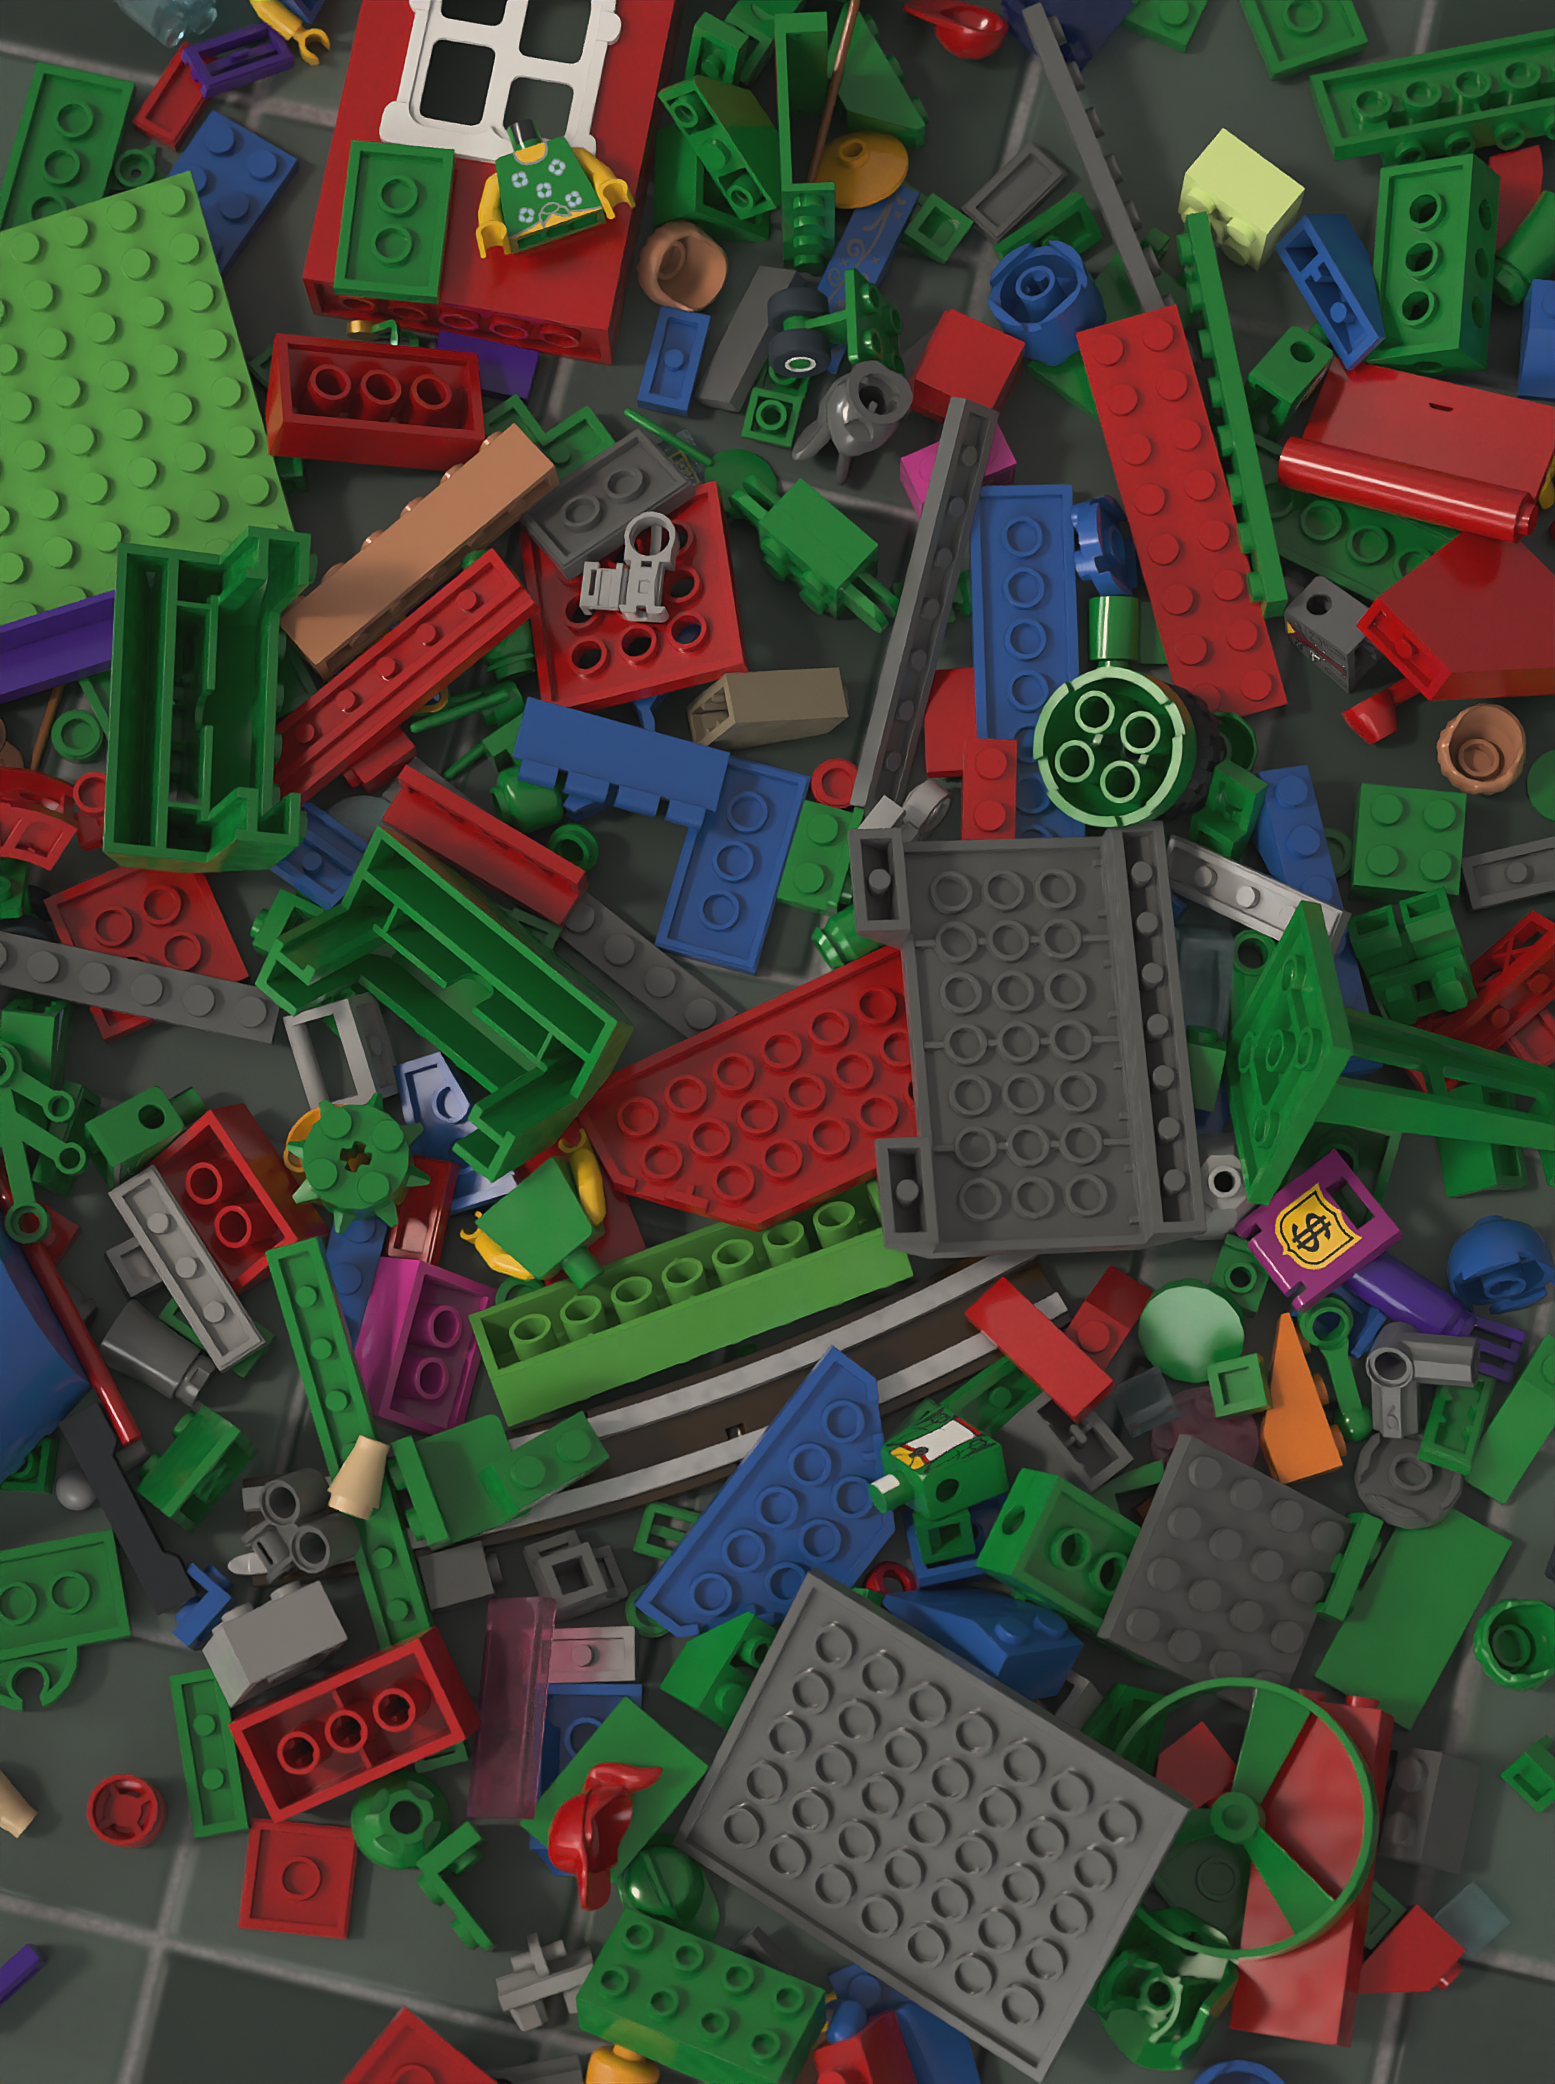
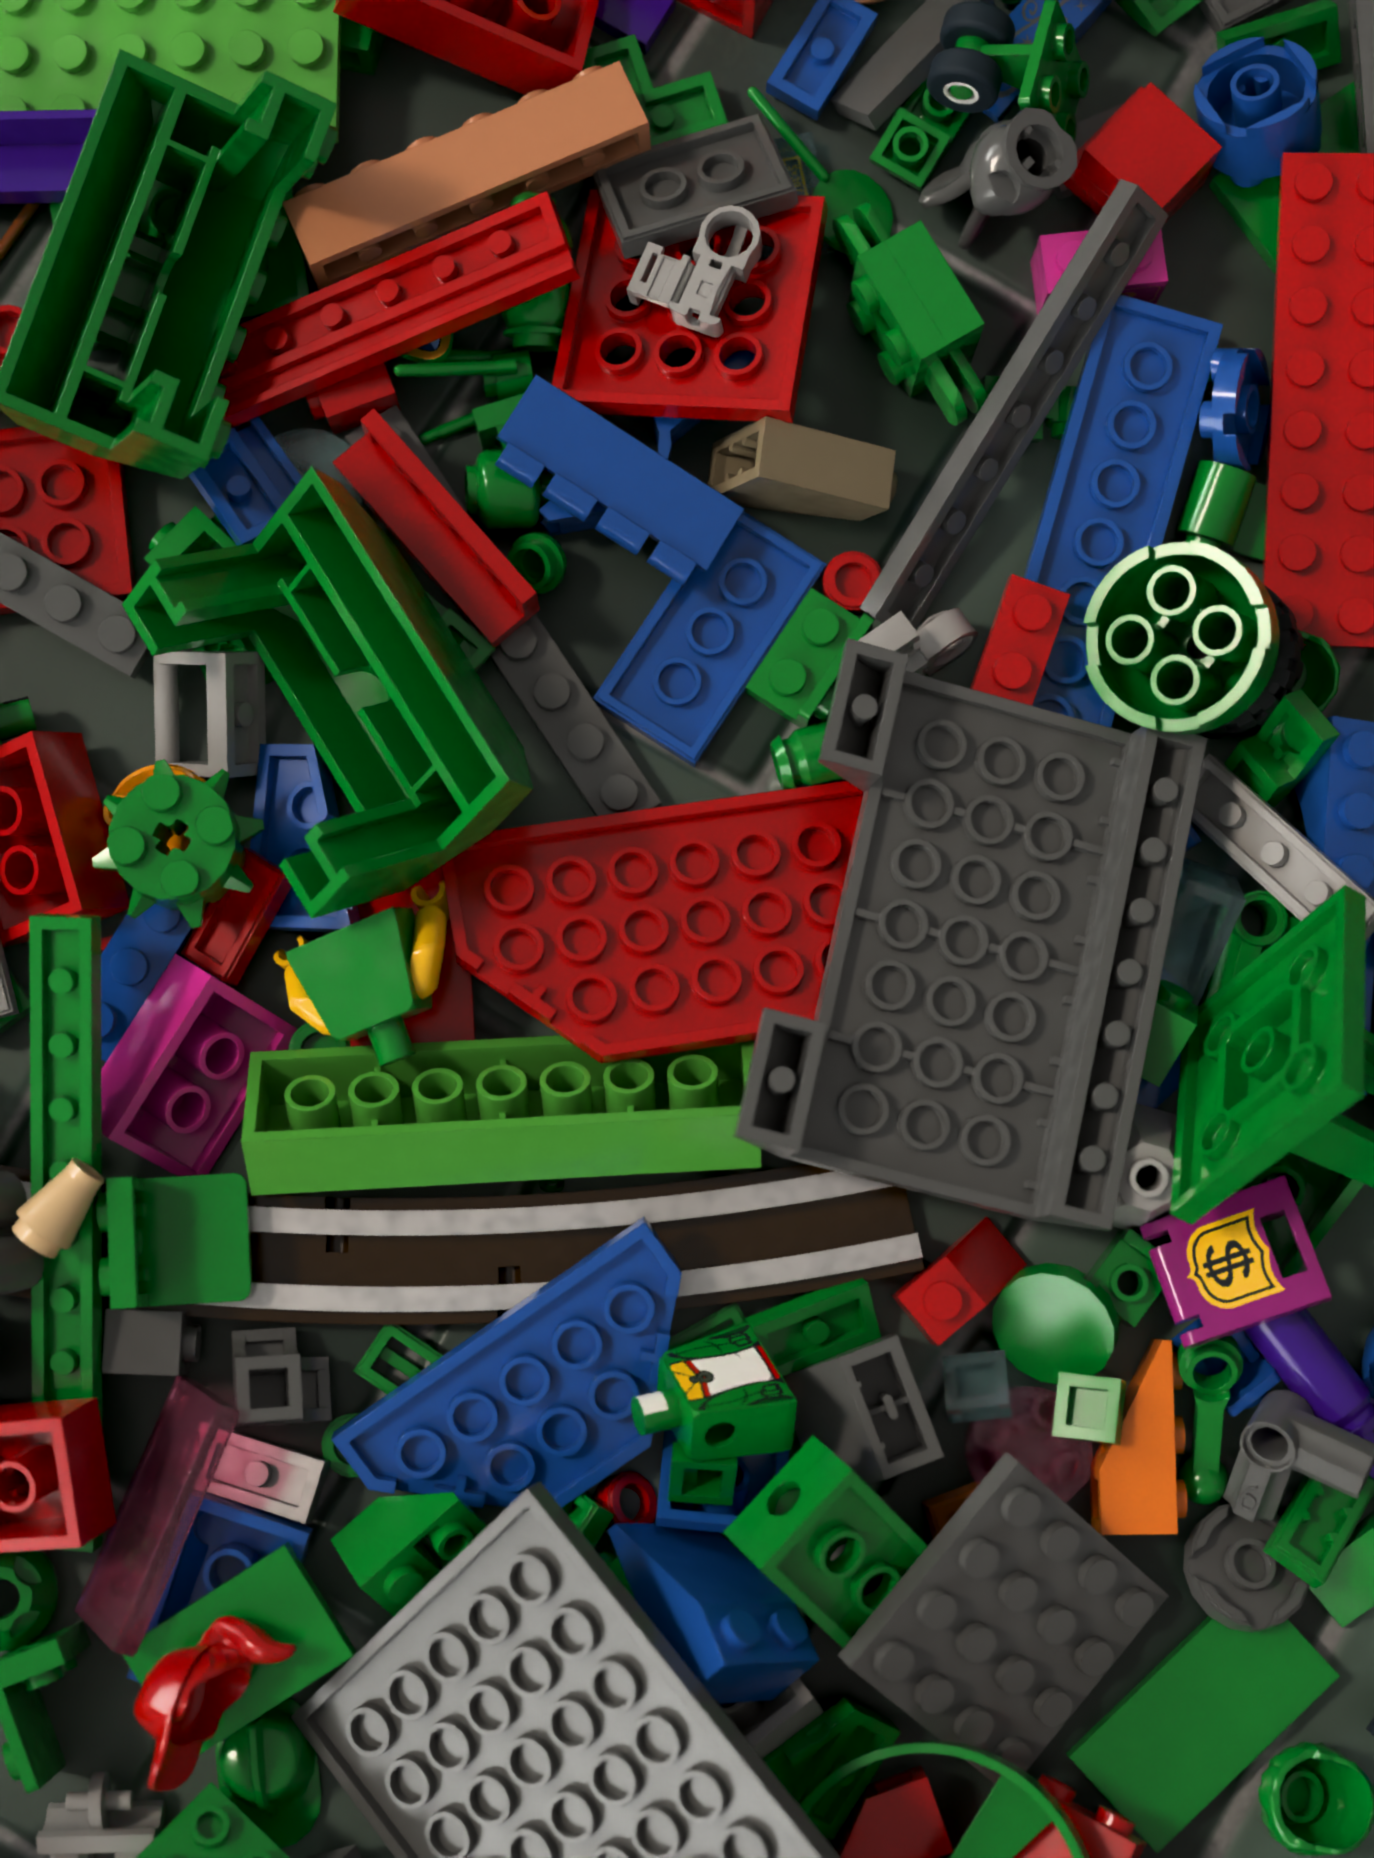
camera: 10 degrees right, 5 degrees up
green tile [51,709,106,764] -> none
green brick [477,1411,610,1523] -> none
red slope [924,667,977,778] -> none
red tile [964,1276,1116,1424] -> none
green slope [1090,1460,1165,1514] -> none
green plate [1313,1512,1384,1622] -> none

